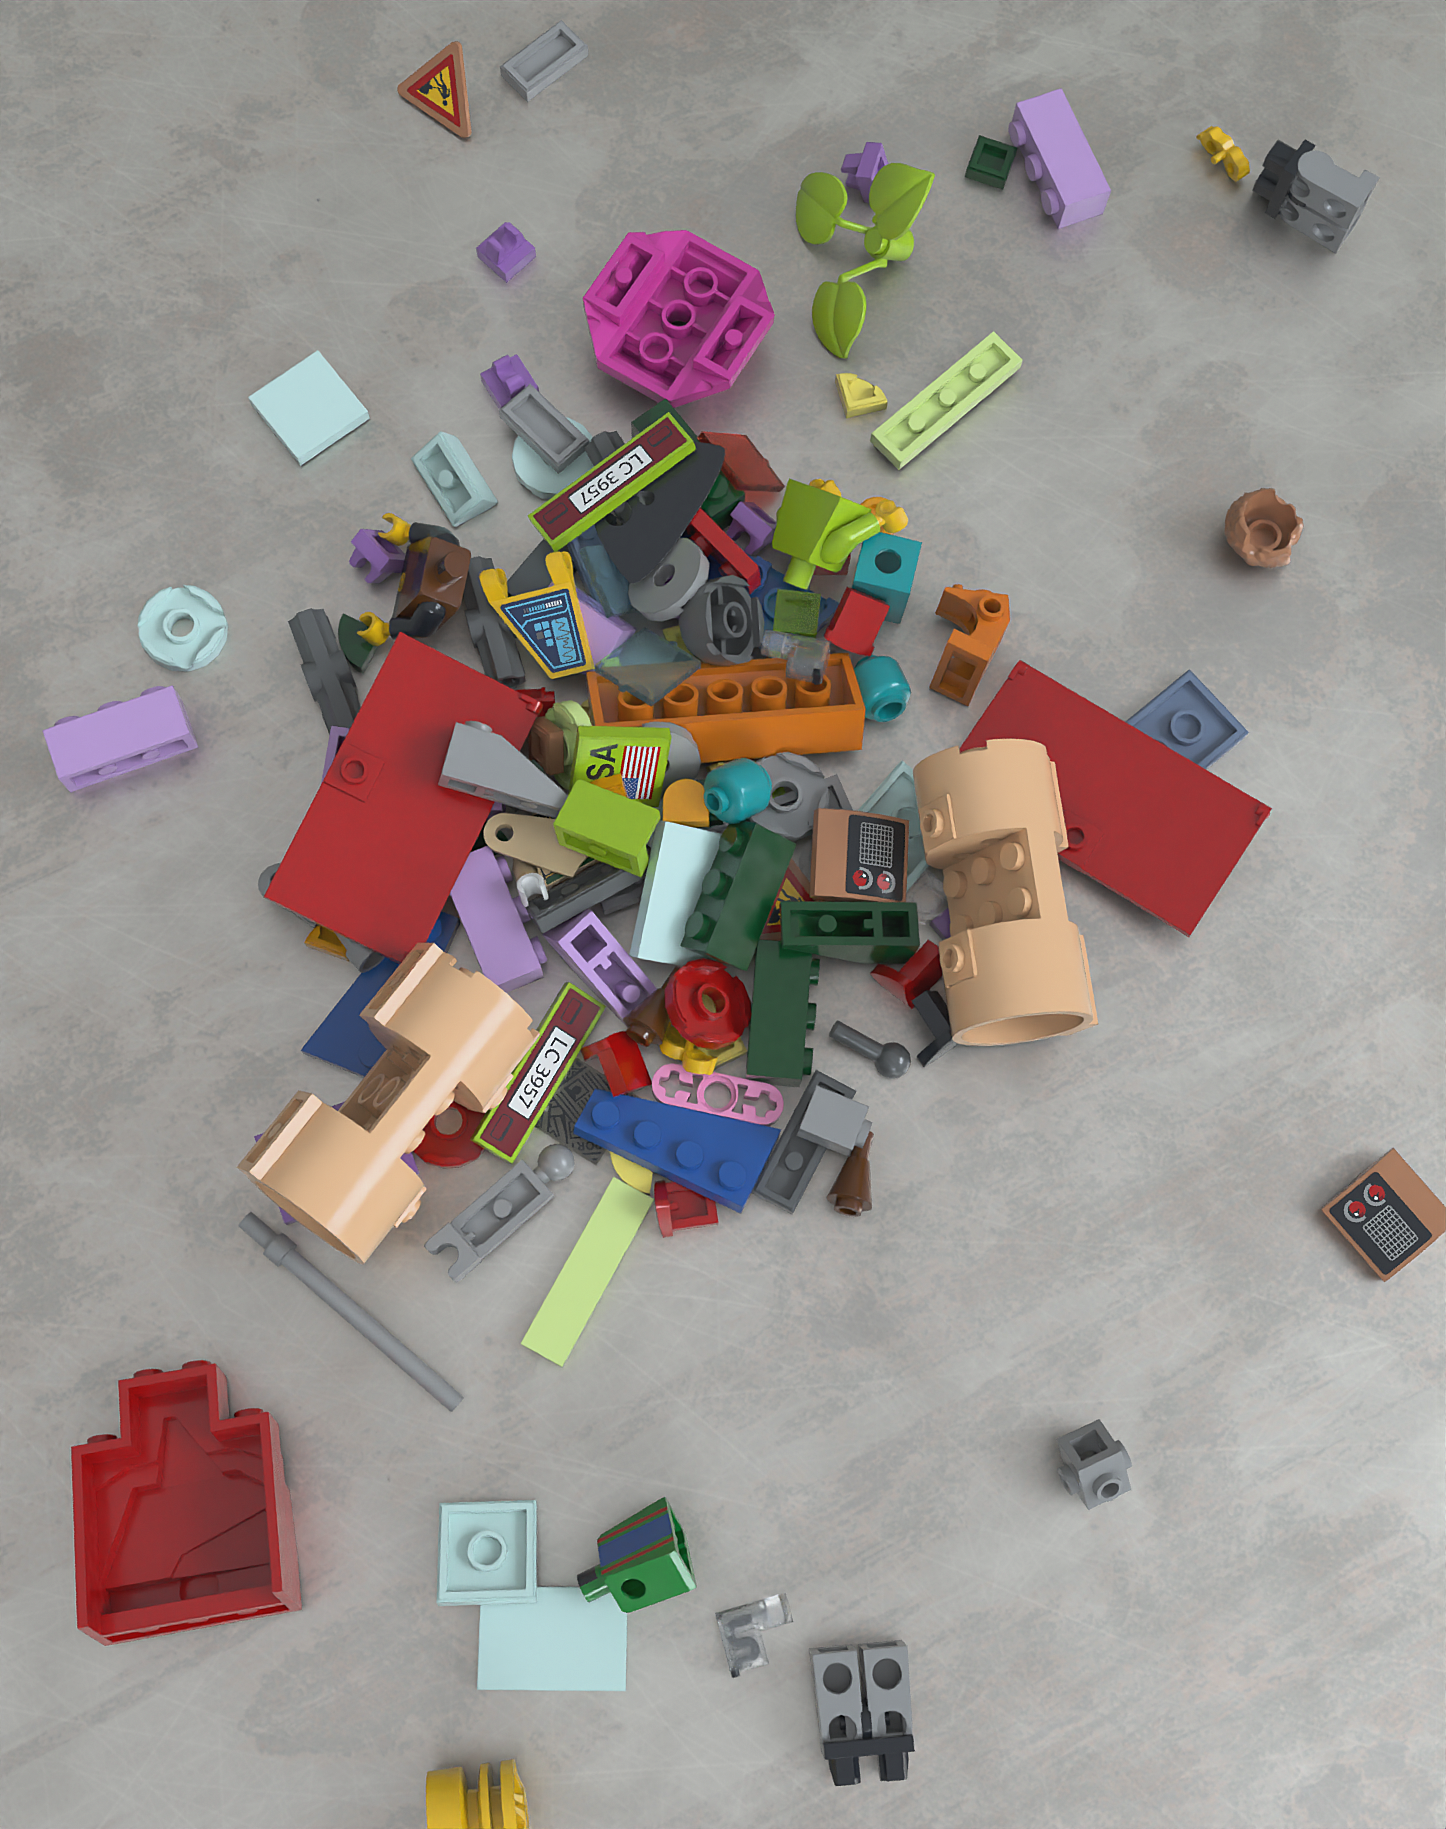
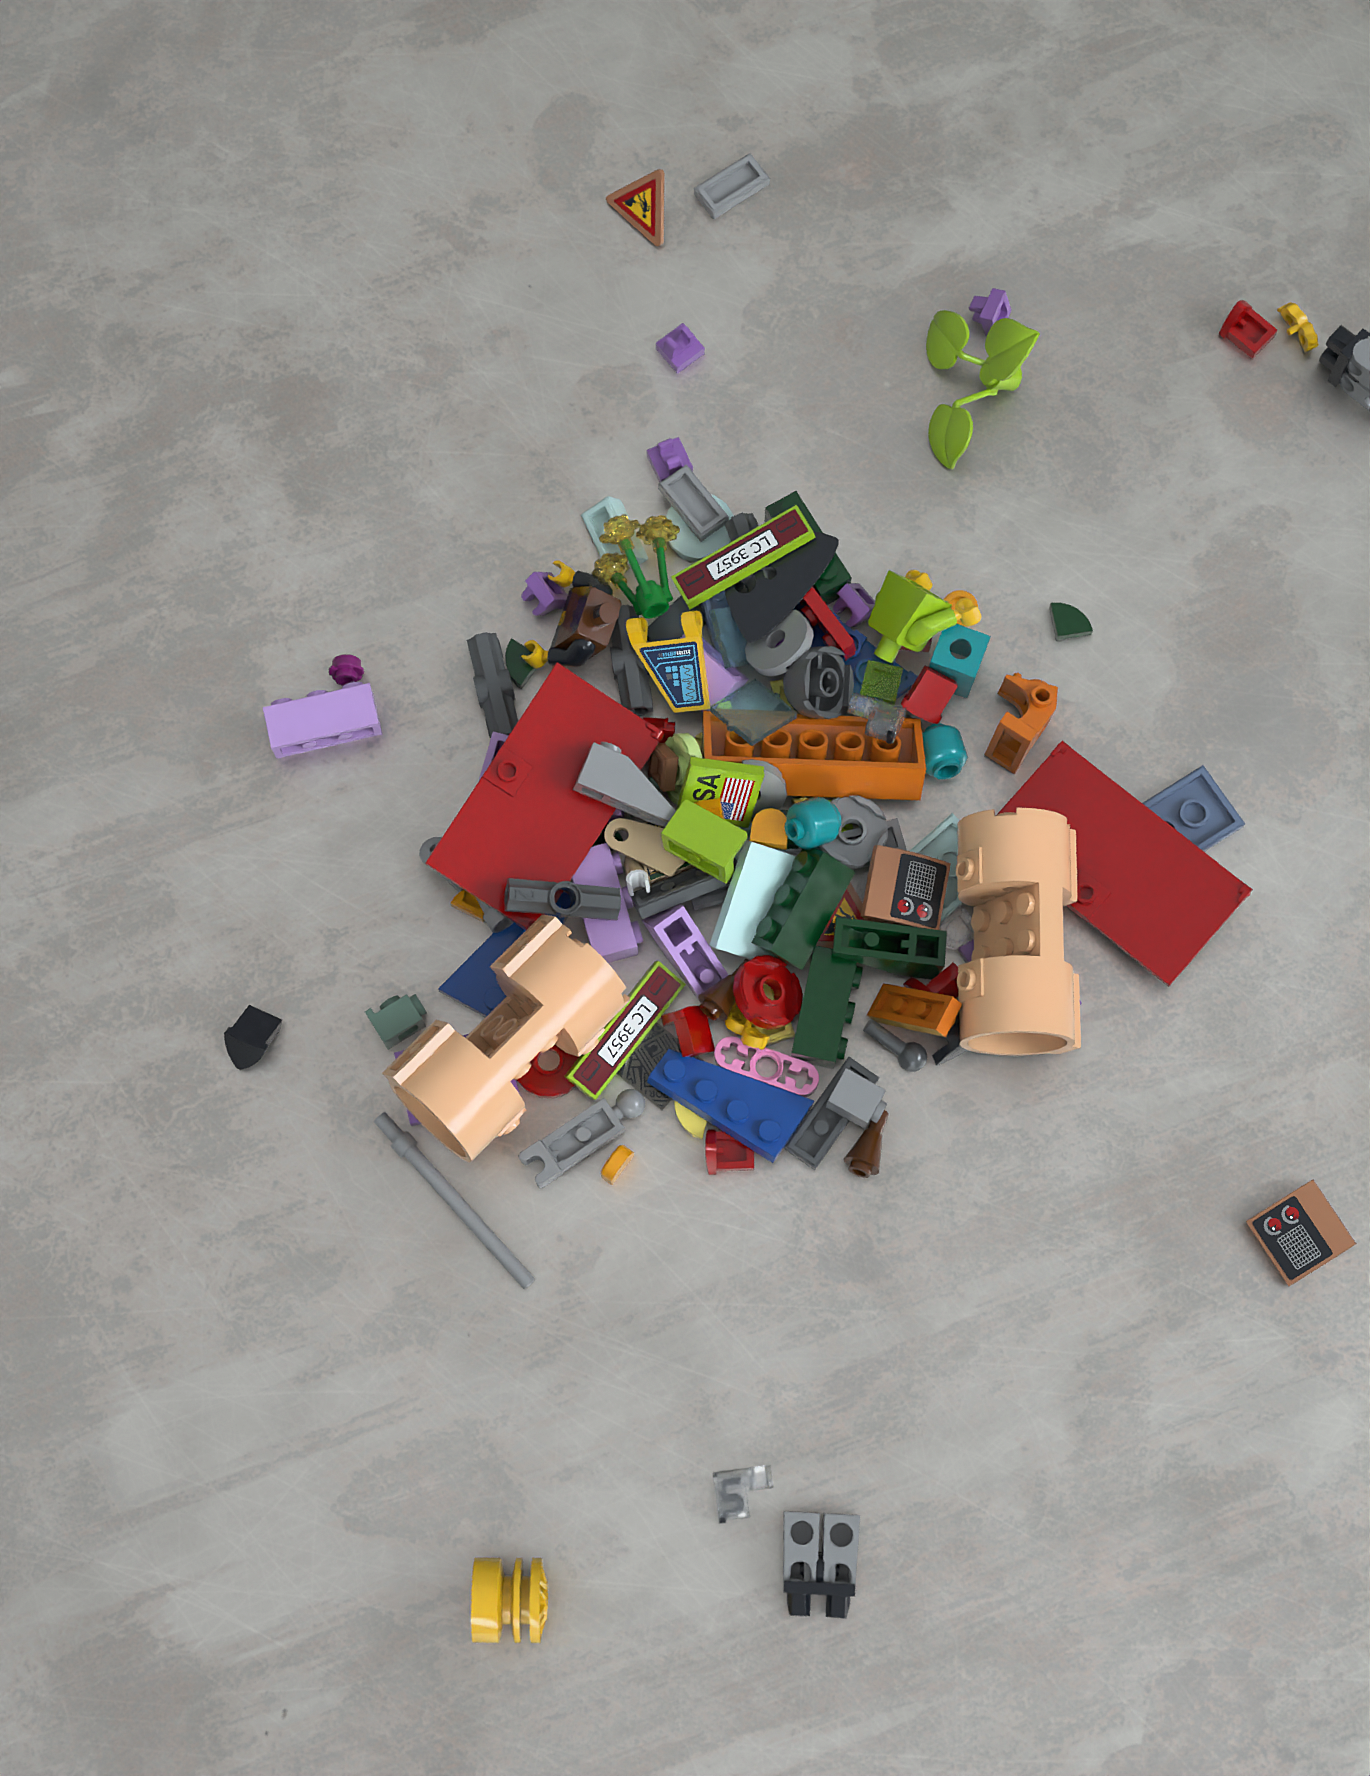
camera: 15 degrees right, 0 degrees up
red panel [71,1360,302,1646] -> none
light aqua tile [138,585,228,672] -> none
light aqua tile [248,350,370,466] -> none
light aqua tile [436,1500,537,1606] -> none
light aqua tile [477,1586,627,1691] -> none
yellowish green tile [520,1177,654,1368] -> none
green torso [577,1497,697,1613] -> none
dark pink piece [583,230,775,408] -> none
clear red piece [697,431,785,492] -> none
light yellow tile [835,373,888,418] -> none
yellowish green plate [870,331,1023,470] -> none
dark green tile [965,135,1018,190] -> none
lavender brick [1008,88,1111,229] -> none
light grey brick [1056,1419,1132,1510] -> none
nougat hair [1224,488,1304,568] -> none
none -> black tile [224,1005,282,1070]
none -> magenta plate [328,654,364,686]
none -> sand green brick [365,994,427,1050]
none -> dark grey piece [504,878,621,921]
none -> plant [592,514,680,619]
none -> light orange tile [600,1145,634,1185]
none -> orange plate [867,983,962,1037]
none -> dark green tile [1049,603,1093,641]
none -> red tile [1219,300,1278,359]

